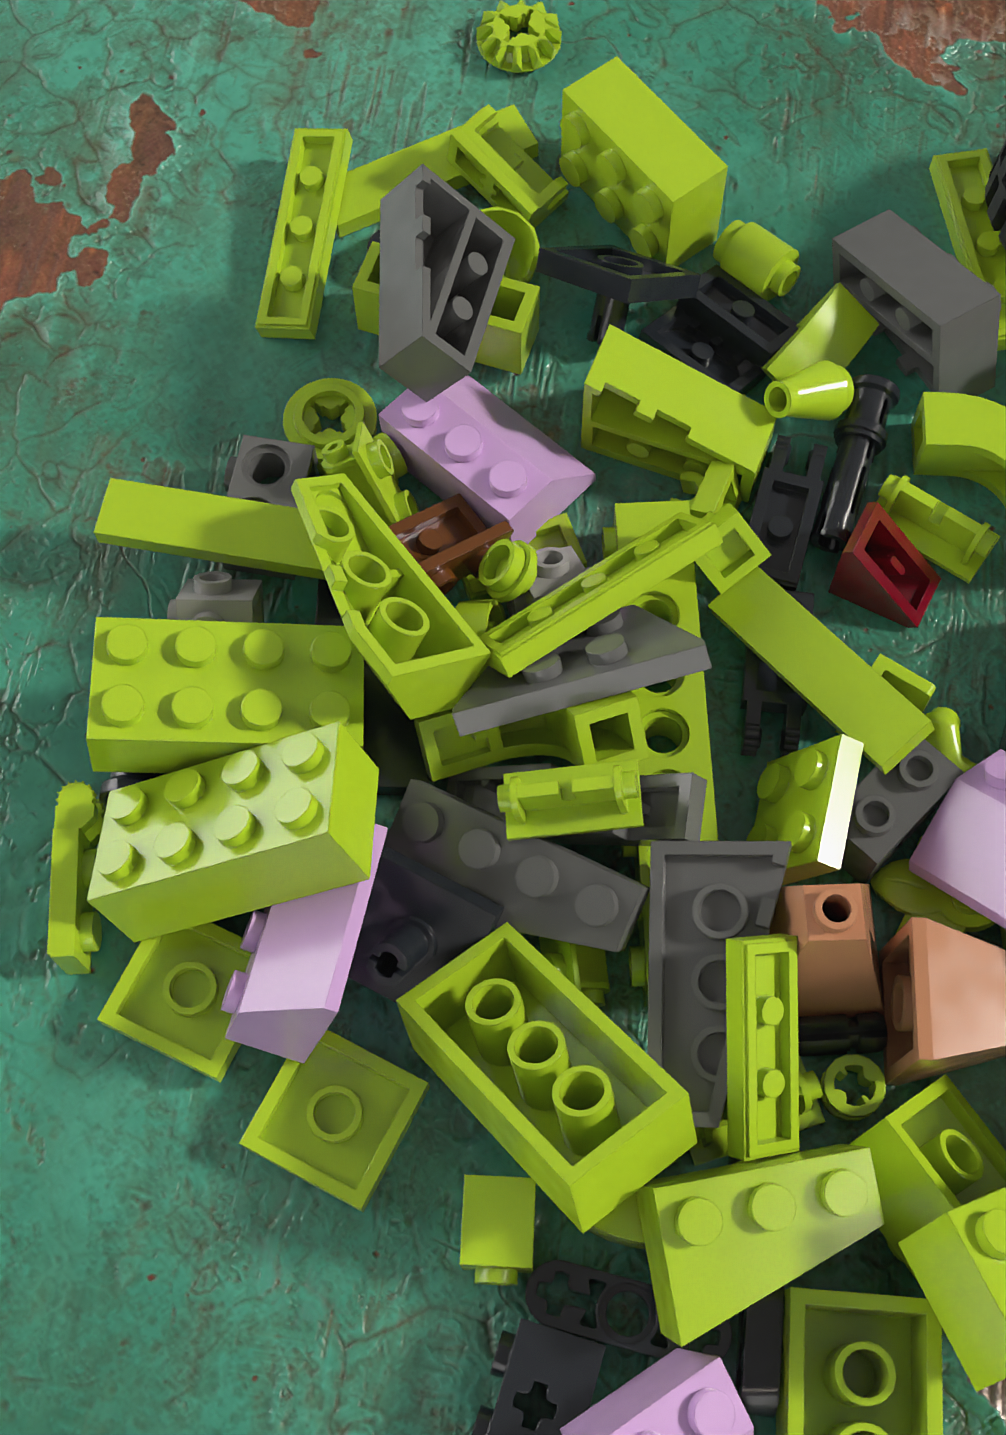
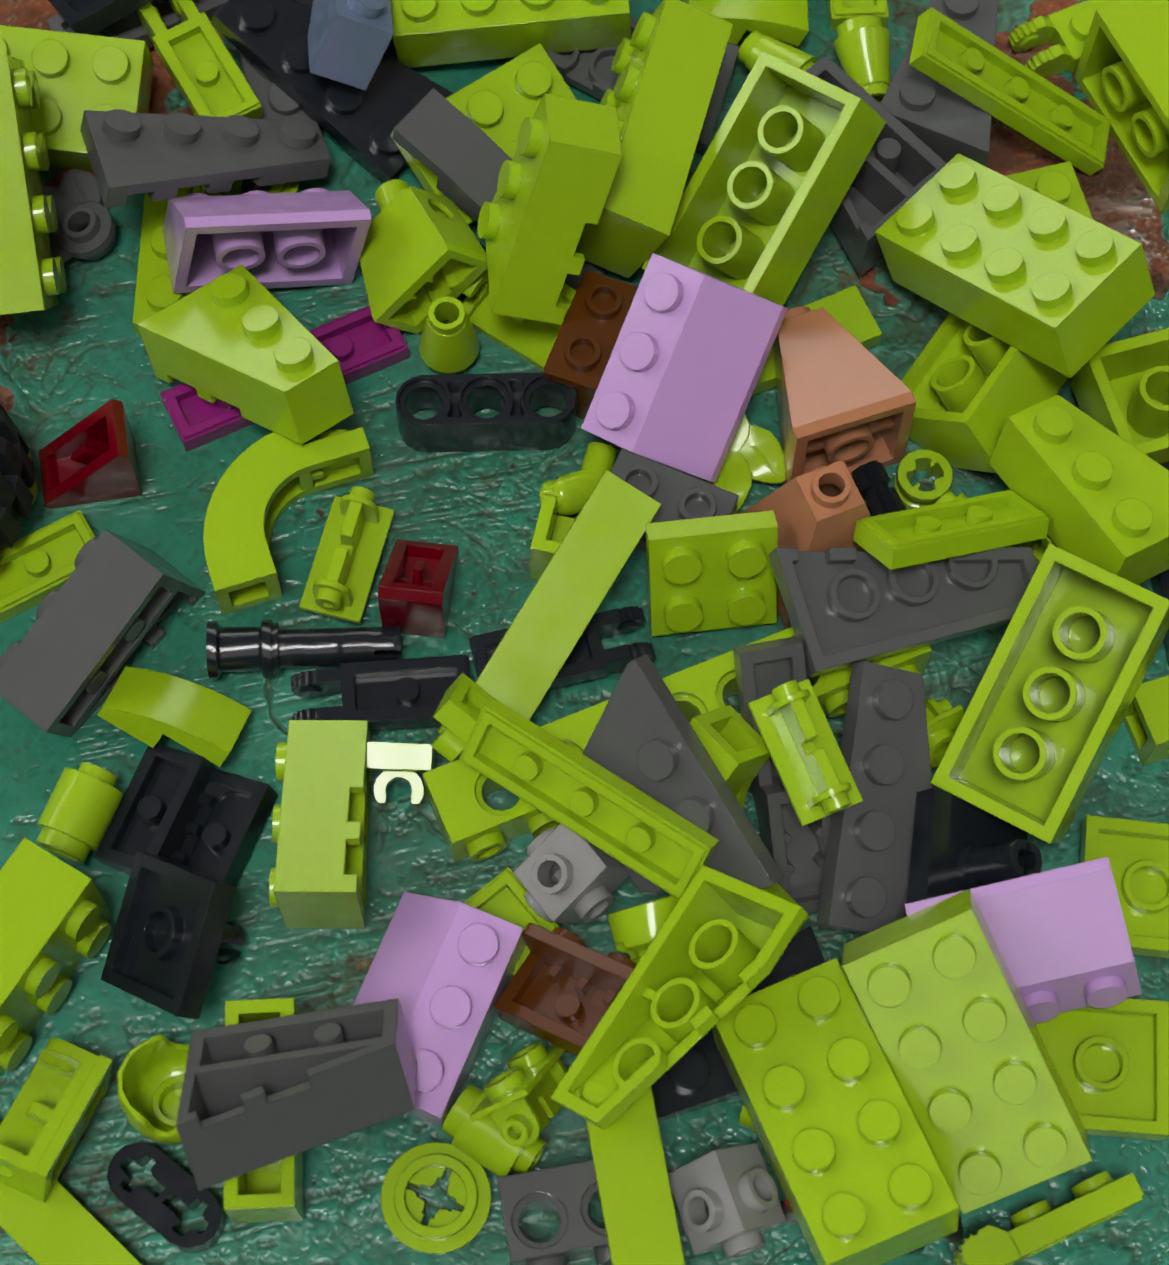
camera: 115 degrees left, 0 degrees up
lime plate [479,539,537,602] -> none
lime cone [764,360,854,421] -> none

